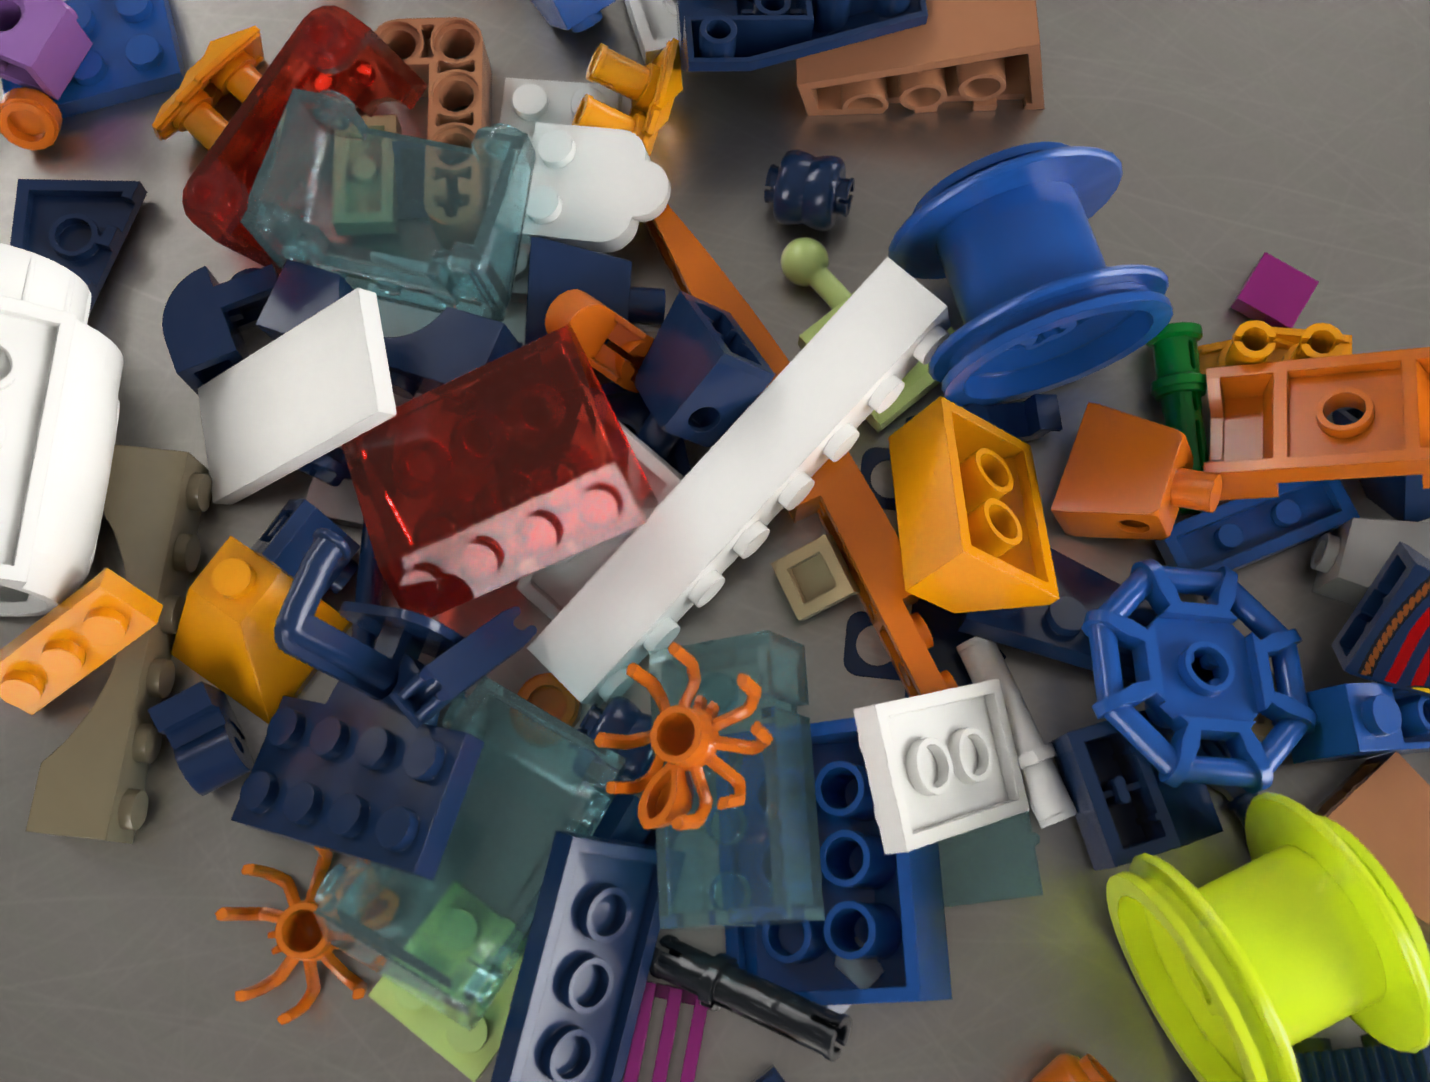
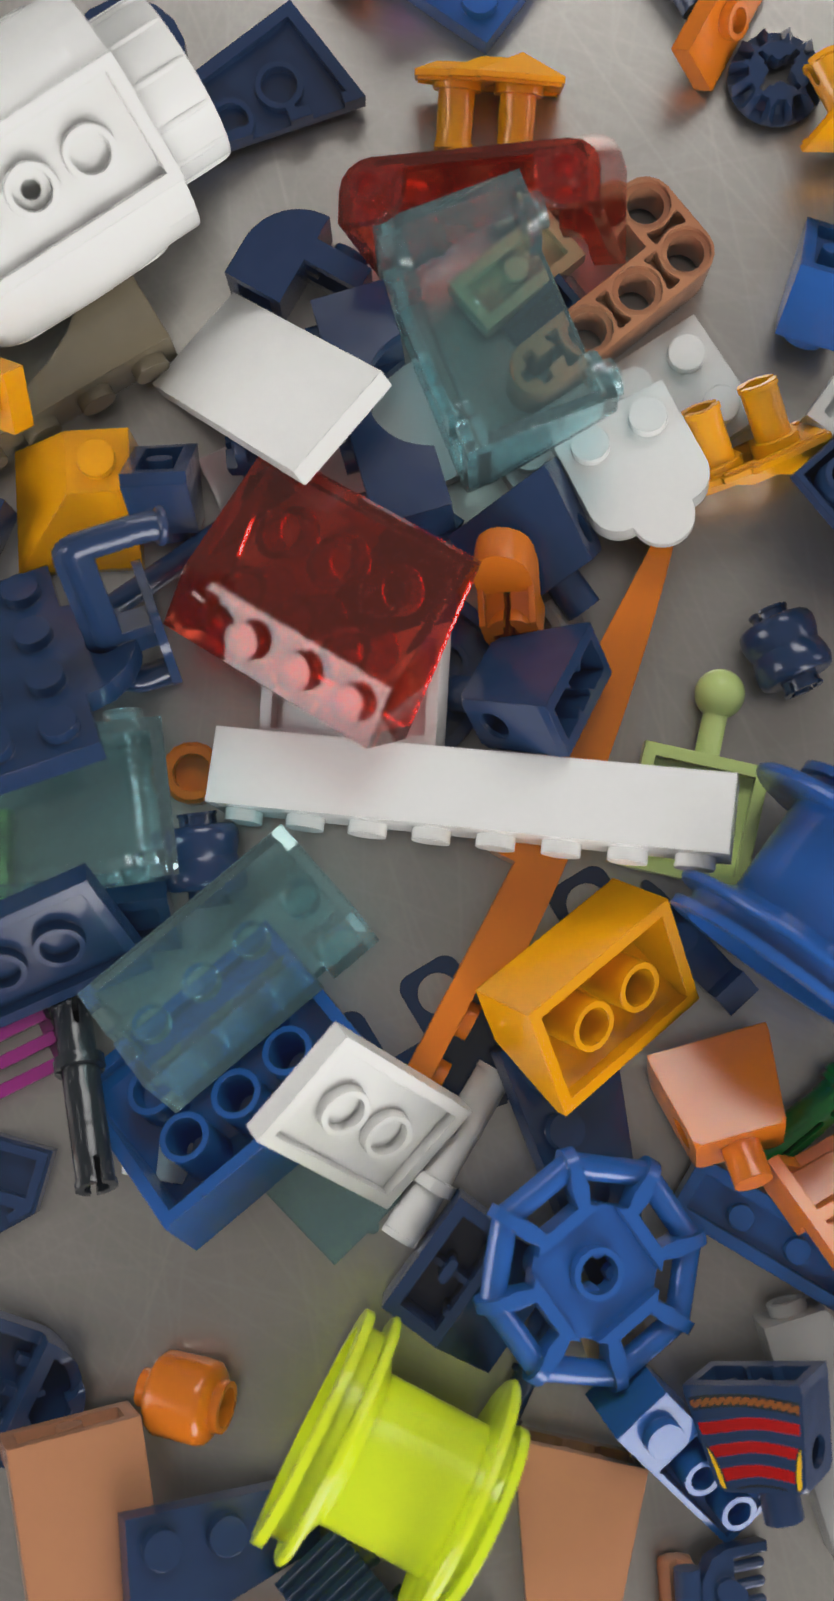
camera: 55 degrees right, 10 degrees up
dark blue piece [389,606,537,729] -> none
orange animal [594,642,773,830] -> none
tan plate [771,534,860,621] -> none

